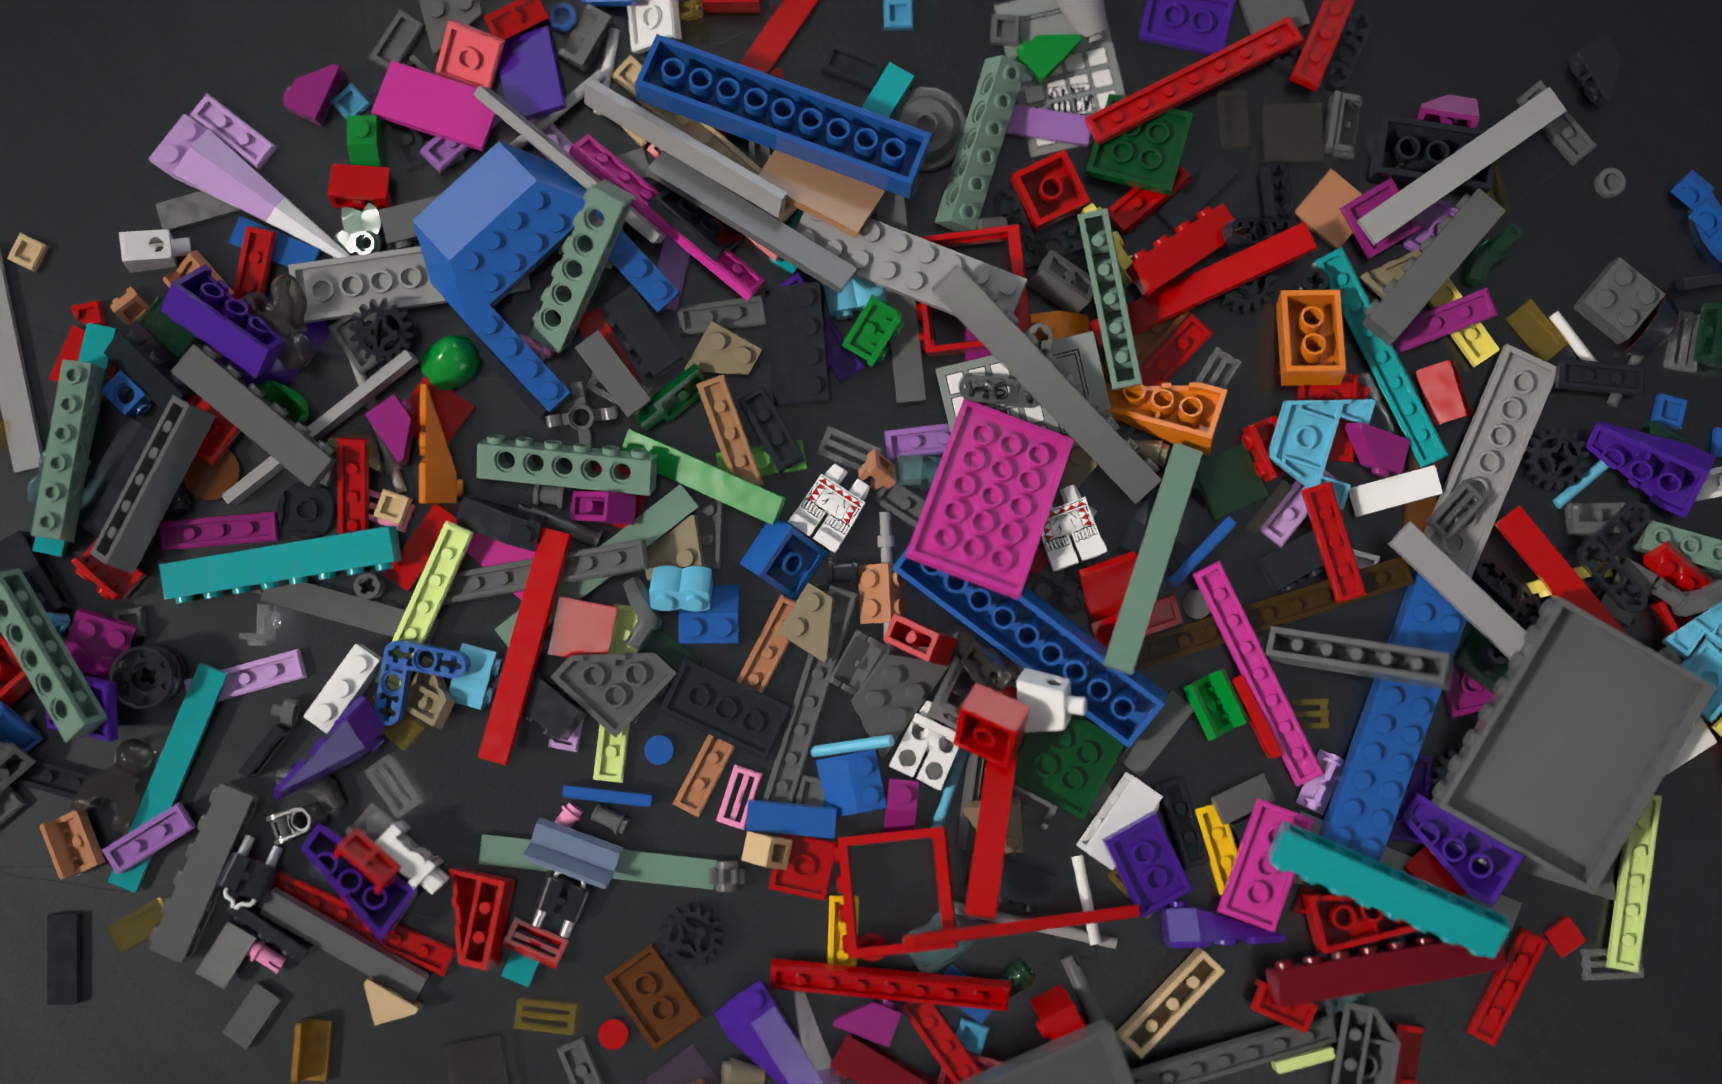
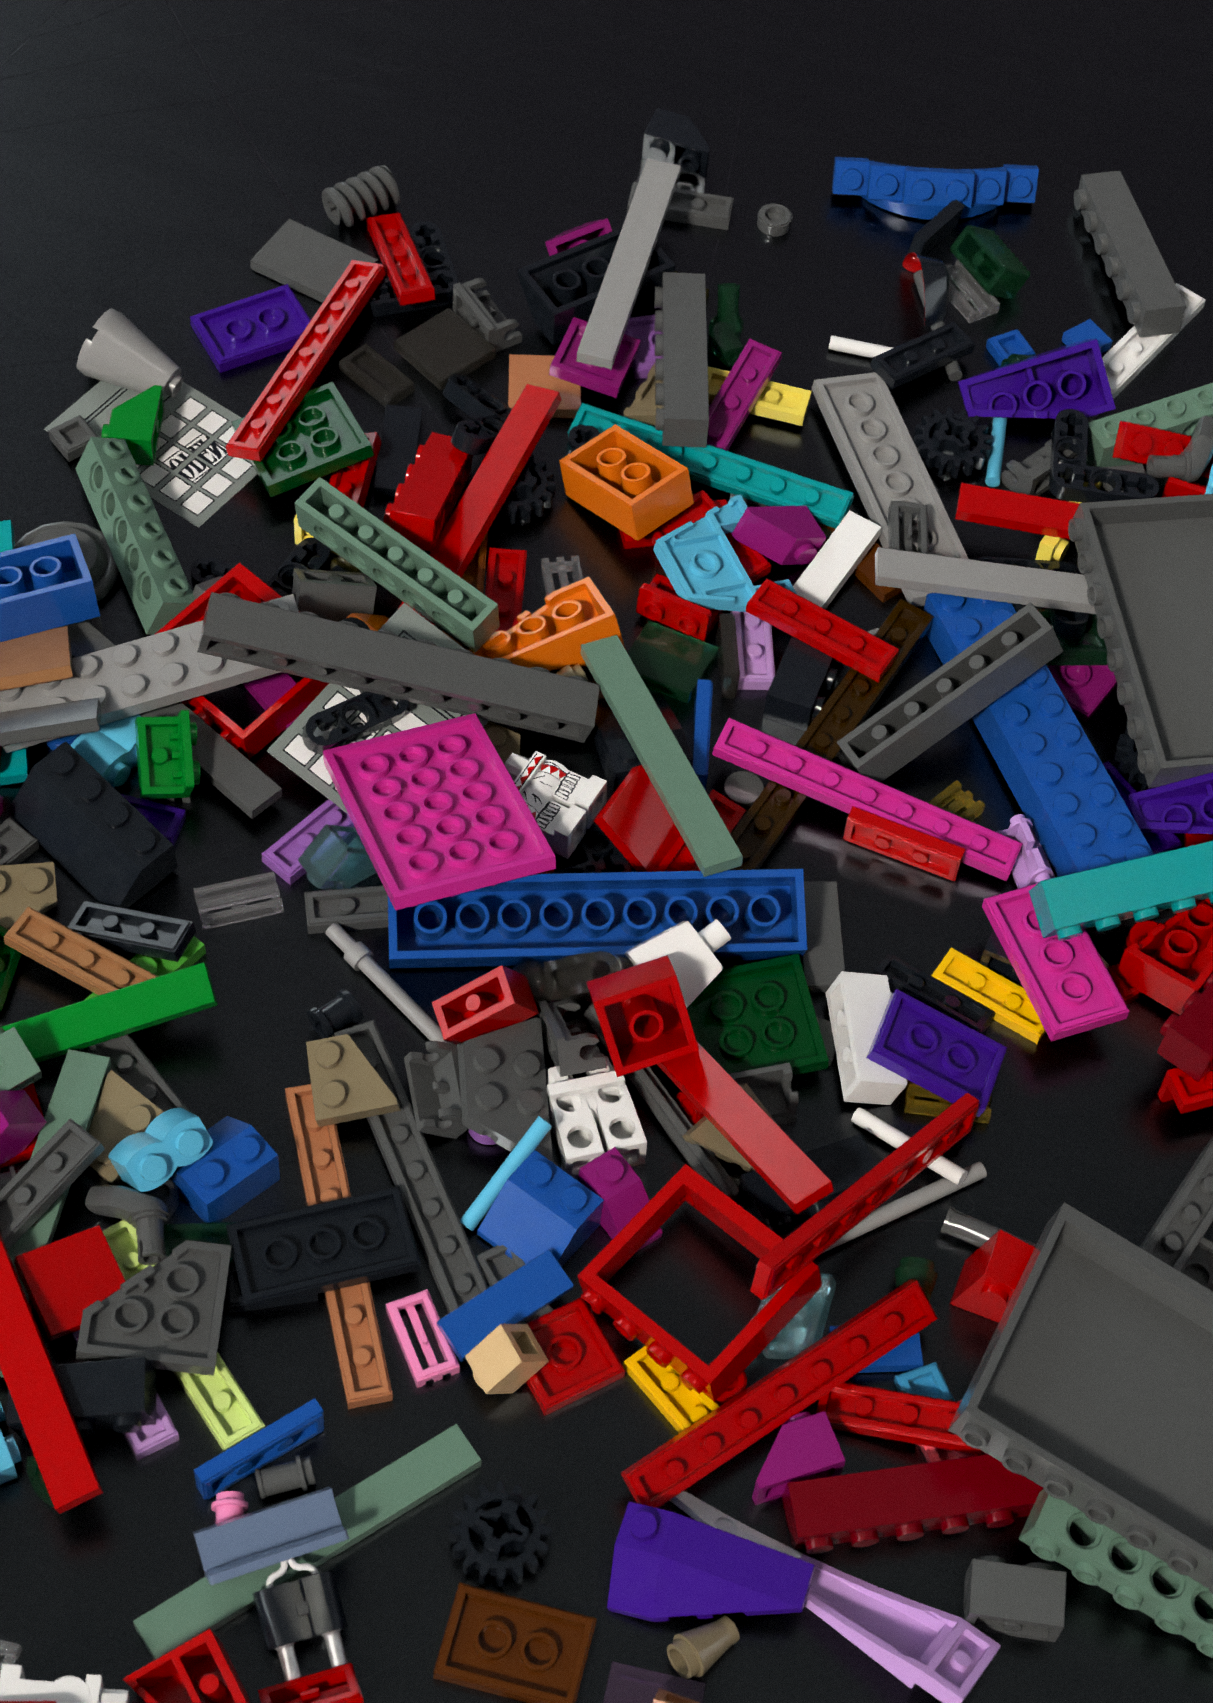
camera: 45 degrees left, 30 degrees down
blue tile [644,735,674,765] -> none
dark grey gear [709,860,745,892] -> none
blue slope [739,518,828,601] -> none
white hips [788,463,870,554] -> none
nougat tile [858,449,897,490] -> none
nougat bracket [858,563,907,624] -> none
medium azure bar [930,747,969,828] -> none
medium lavender tile [1005,105,1090,147] -> none
red brick [1010,149,1090,233] -> none
tan brick [1116,947,1225,1058] -> none
dark purple wedge [1162,900,1286,948] -> none
green bracket [1183,669,1249,741] -> none
dark grey tile [1210,773,1276,825] -> none
panel [1416,360,1472,426] -> none
clear yellow tile [1506,299,1568,362] -> none
dark grey brick [1572,257,1666,344] -> none

